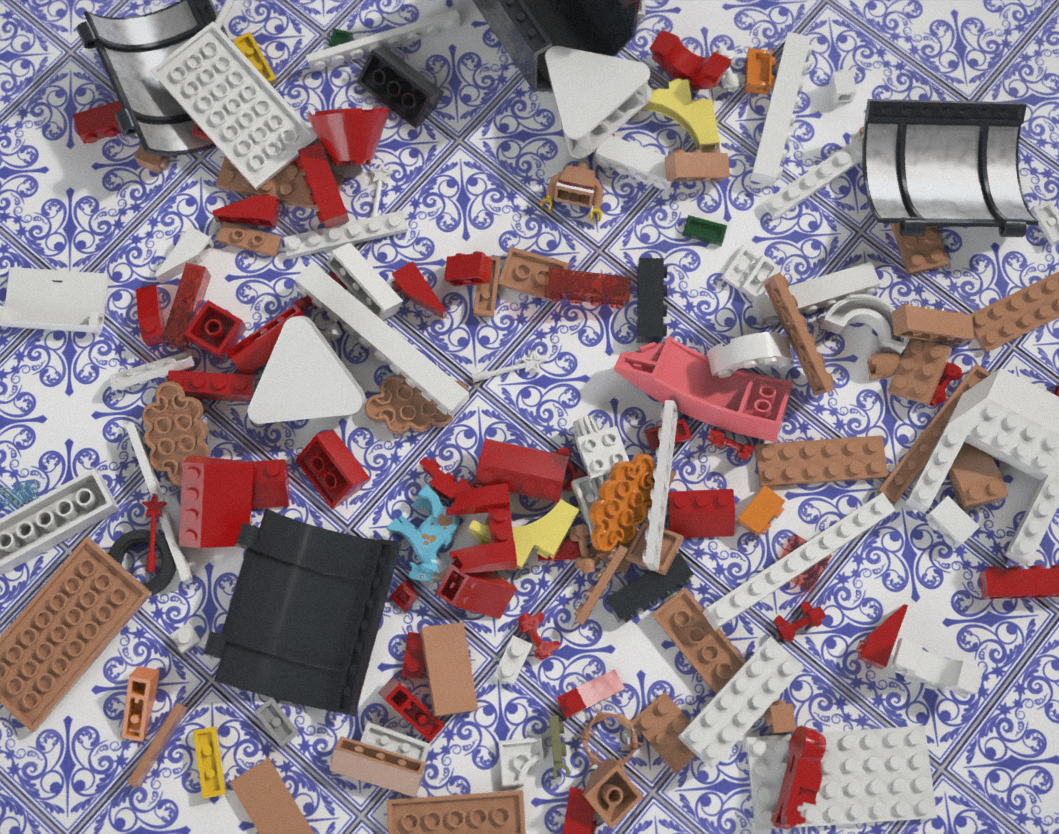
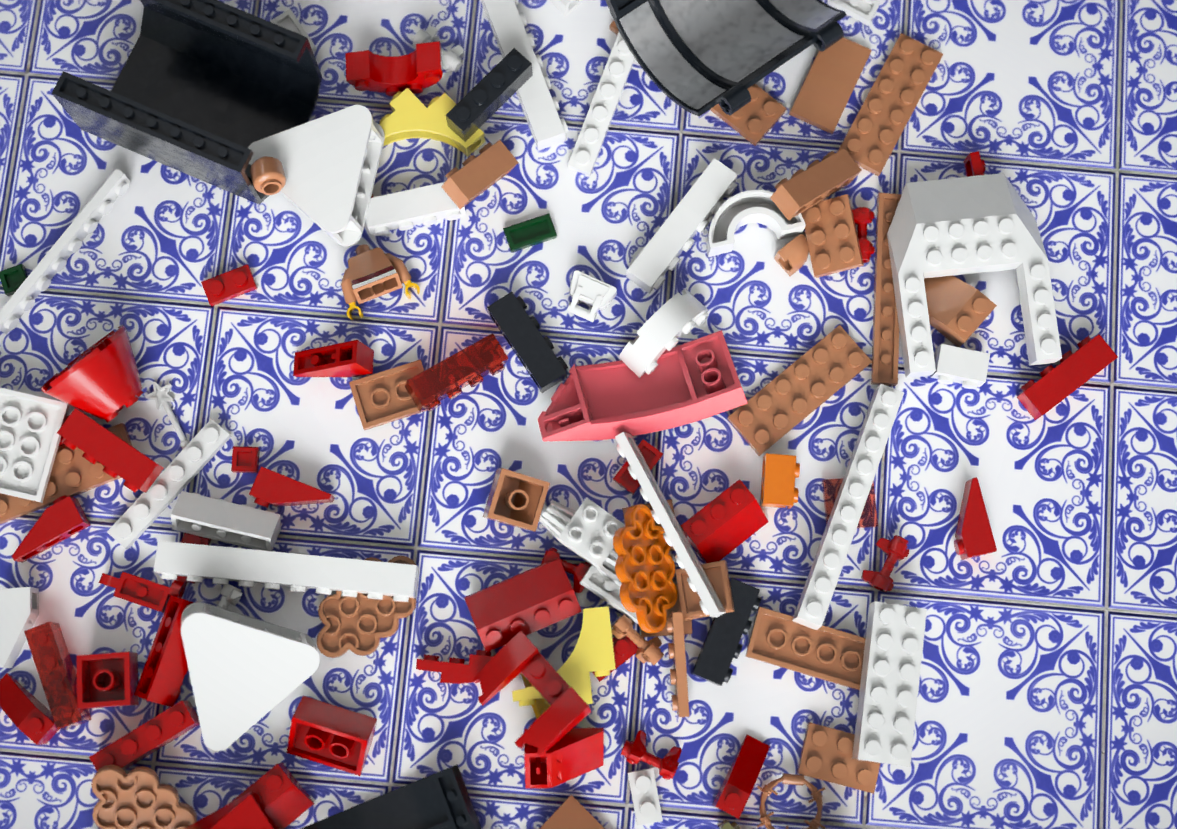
camera: 40 degrees left, 5 degrees up
white plate [110,350,195,391] -> none
nougat plate [216,222,282,257] -> none
black slope [356,46,444,129] -> none
medium azure animal [387,484,460,583] -> none
red slope [390,579,419,612] -> none
red brick [444,251,493,287] -> none
white piece [471,350,545,383] -> none
nougat plate [473,256,501,318] -> none
red piece [706,428,755,461] -> none
white slope [720,244,780,298] -> none
orange hinge [744,48,775,94] -> none
white plate [746,726,937,830] -> none
nougat plate [762,272,835,395] -> none
nougat brick [764,700,796,735] -> none
red piece [771,725,826,830] -> none
white brick [891,638,984,697] -> none
none -> red plate [99,571,170,613]
none -> red plate [201,264,258,306]
none -> red tile [231,446,260,473]
none -> nougat head [250,156,286,195]
none -> red slope [293,340,374,377]
none -> black brick [446,48,533,142]
none -> nougat slope [483,468,550,532]
none -> white piece [567,270,617,322]
none -> nougat tile [789,37,872,134]

